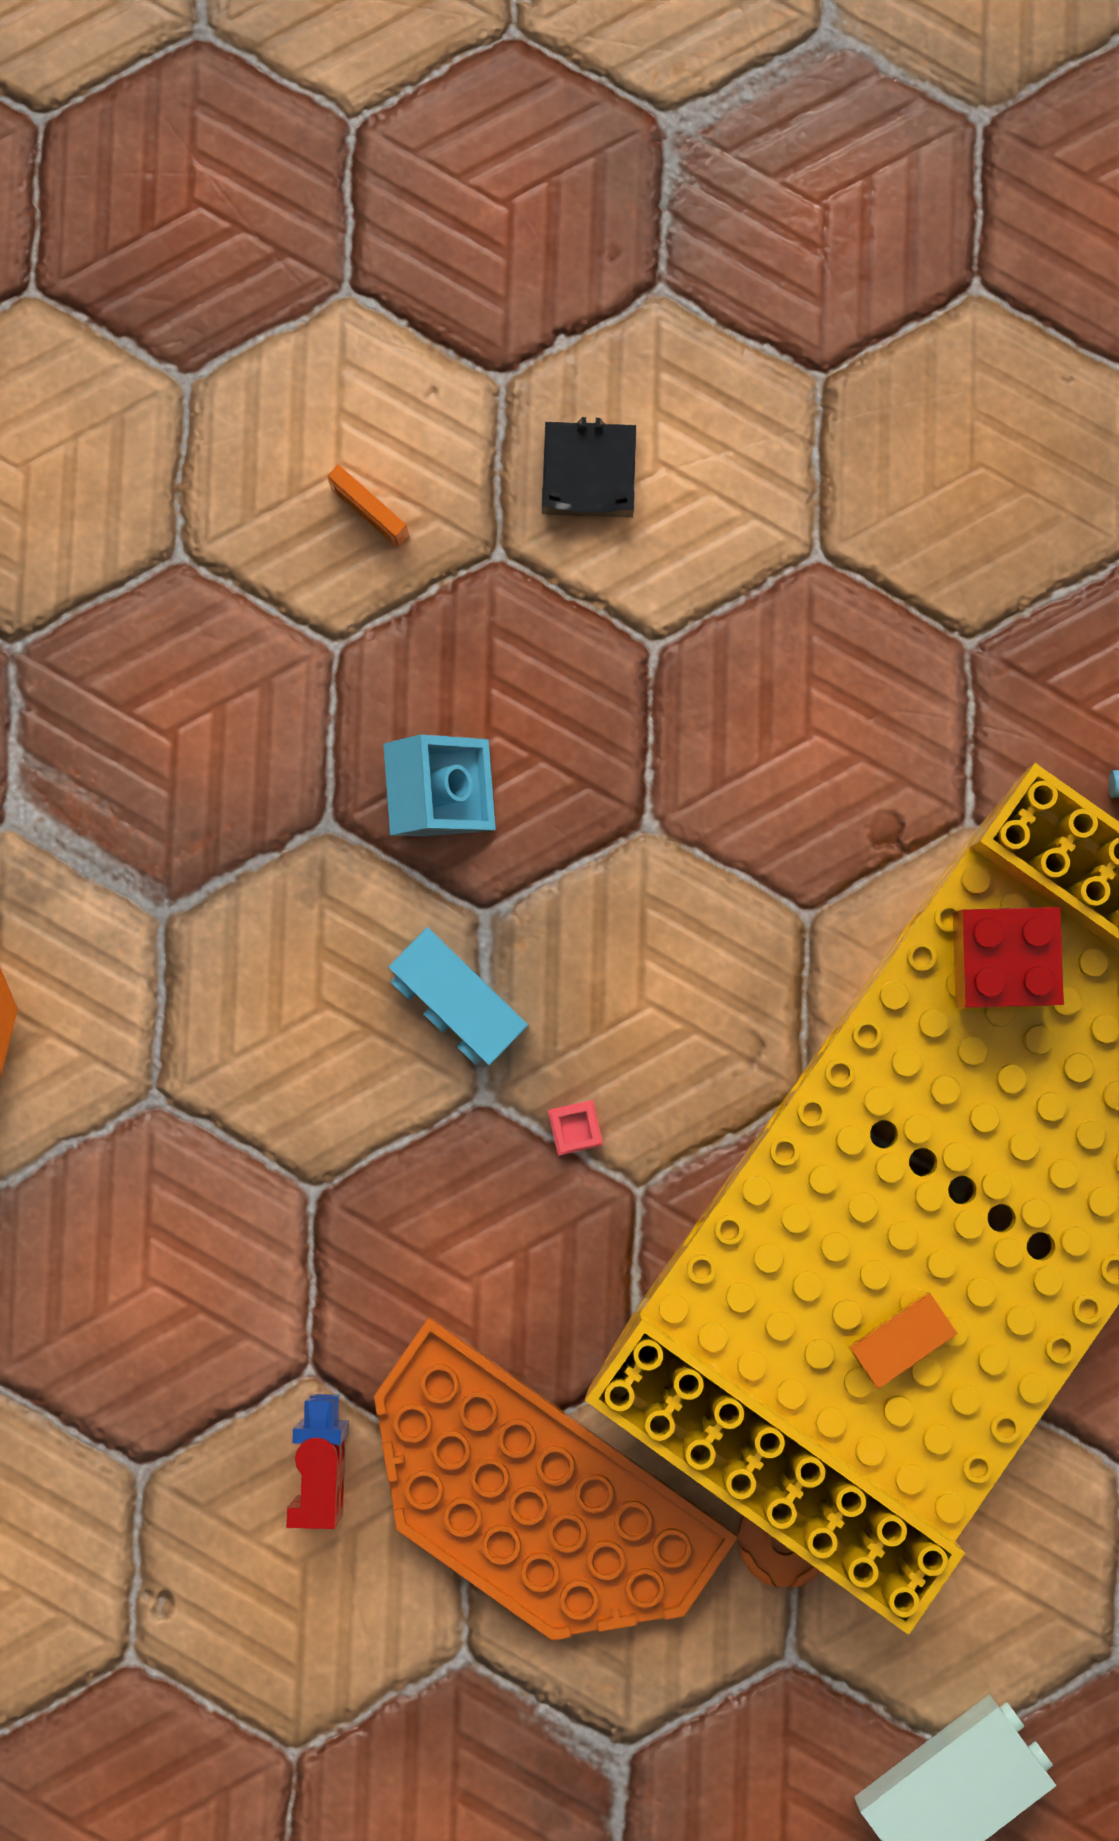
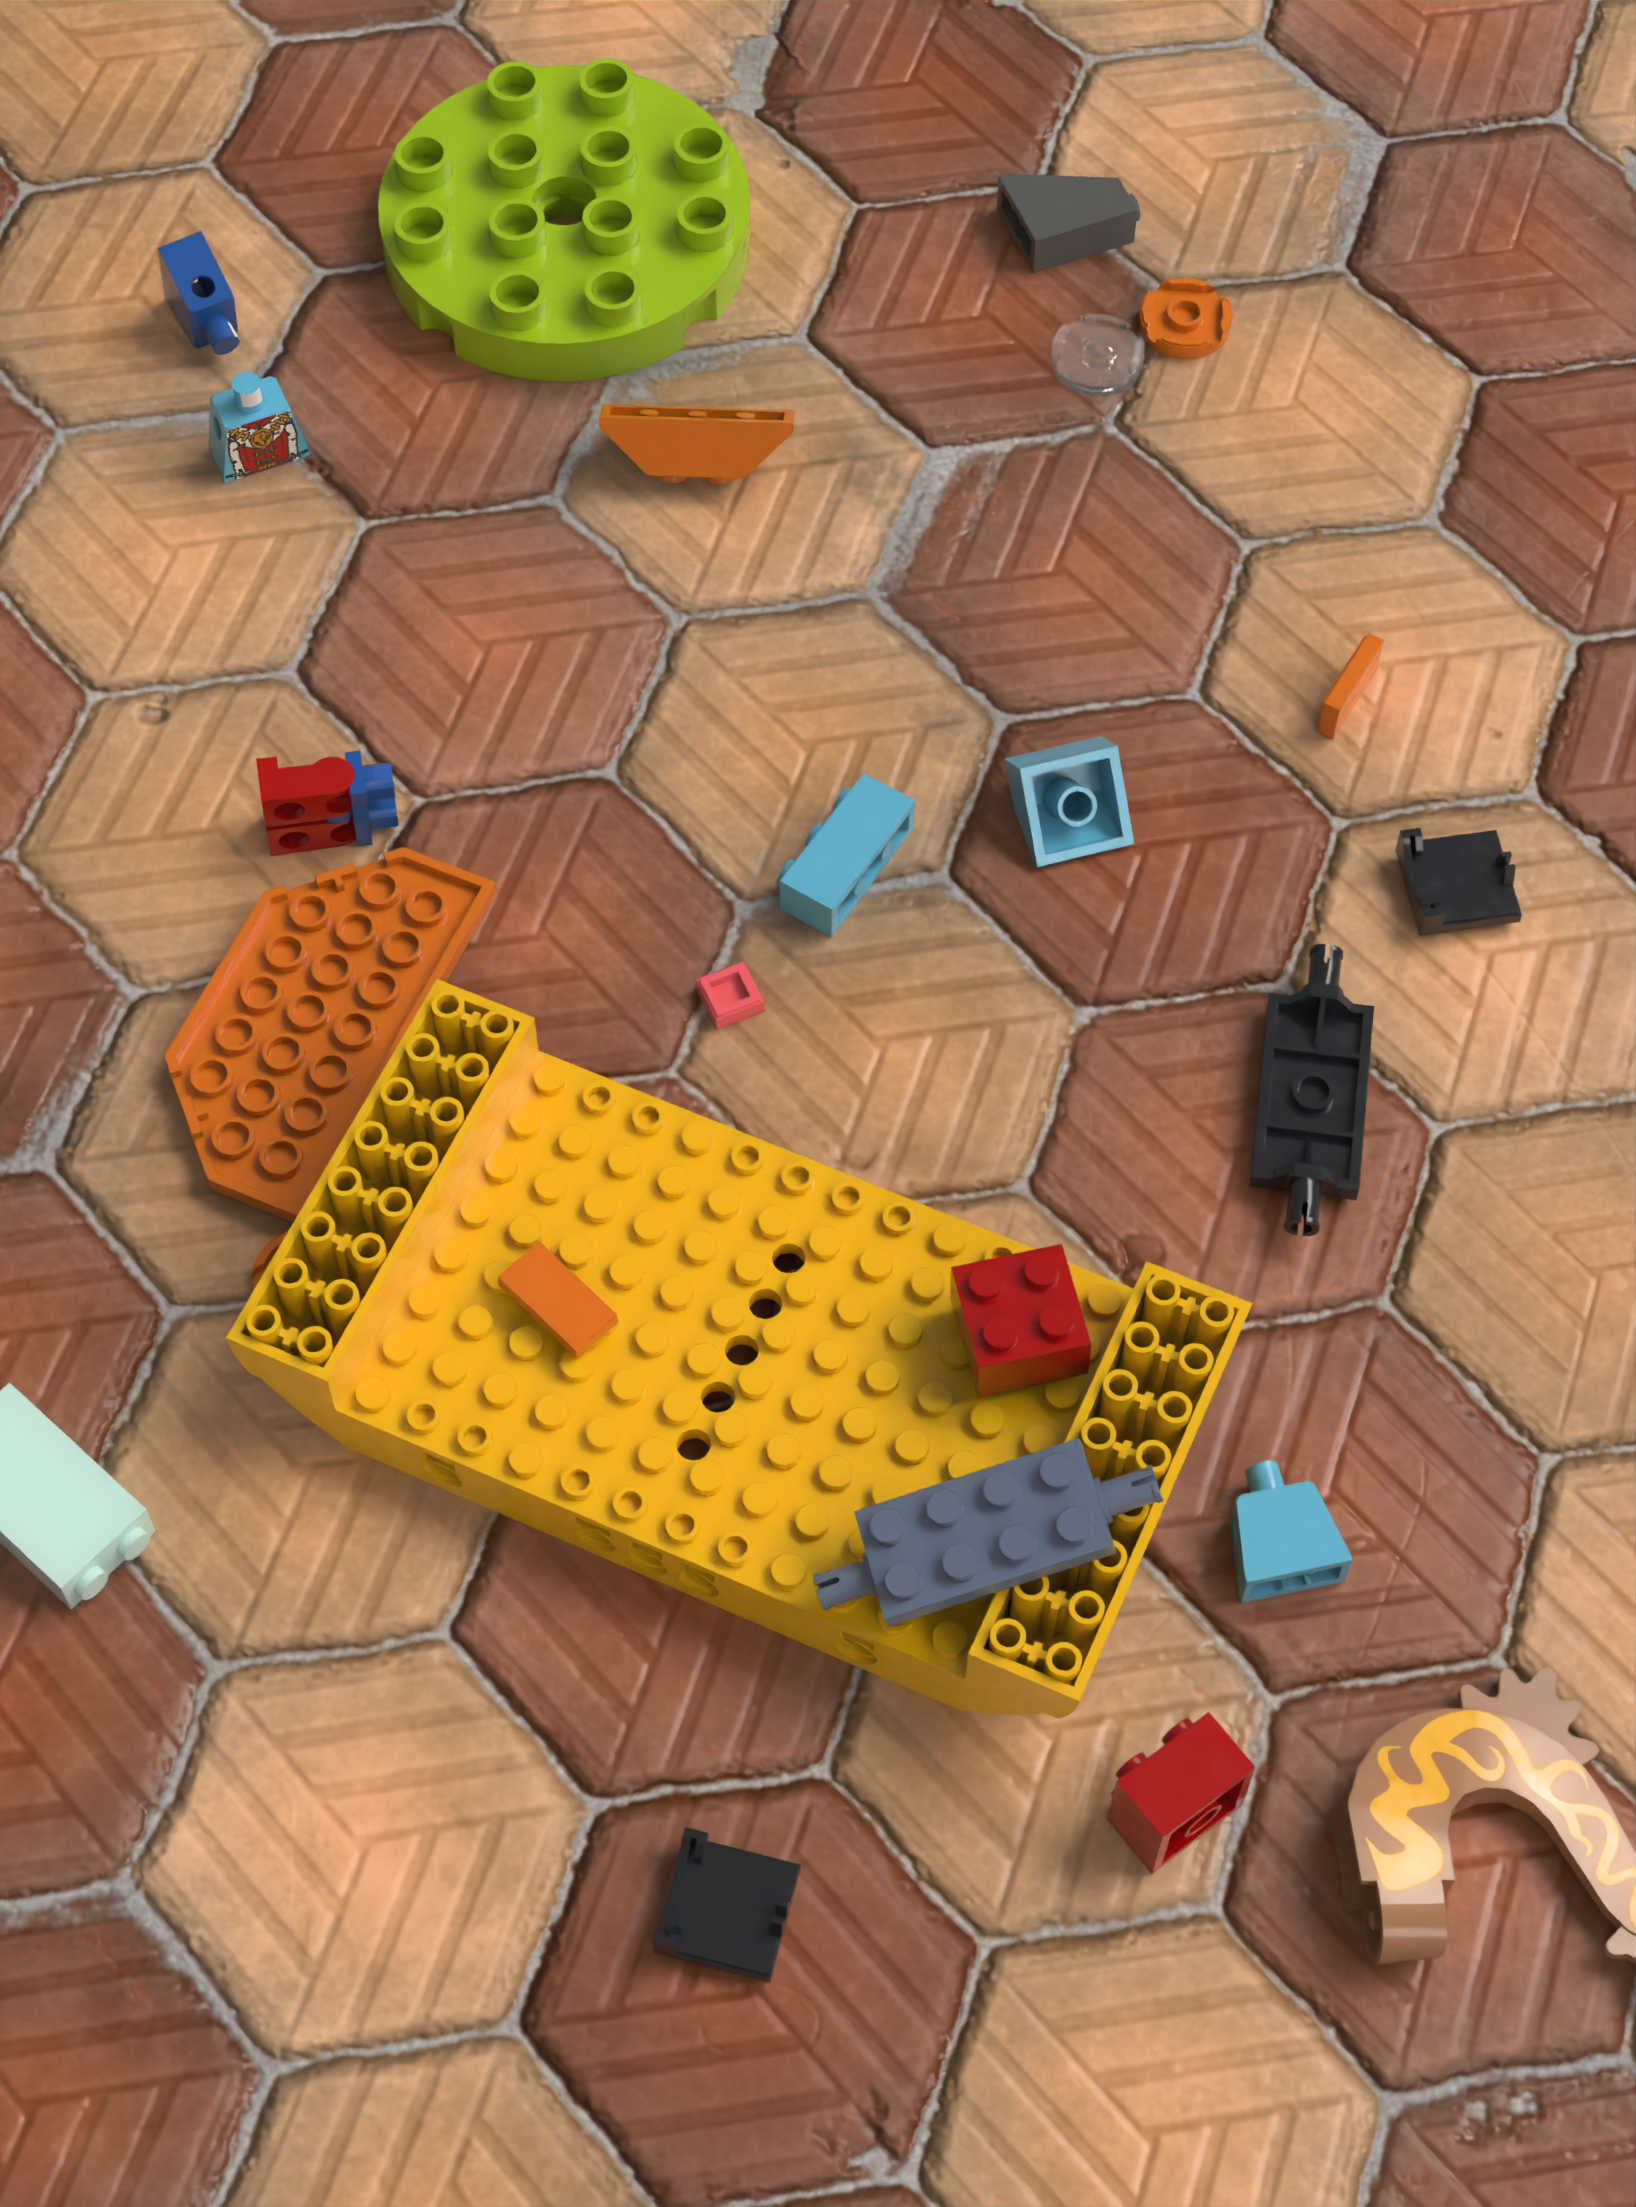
camera: 80 degrees right, 25 degrees down
none -> black plate [1249,944,1374,1236]

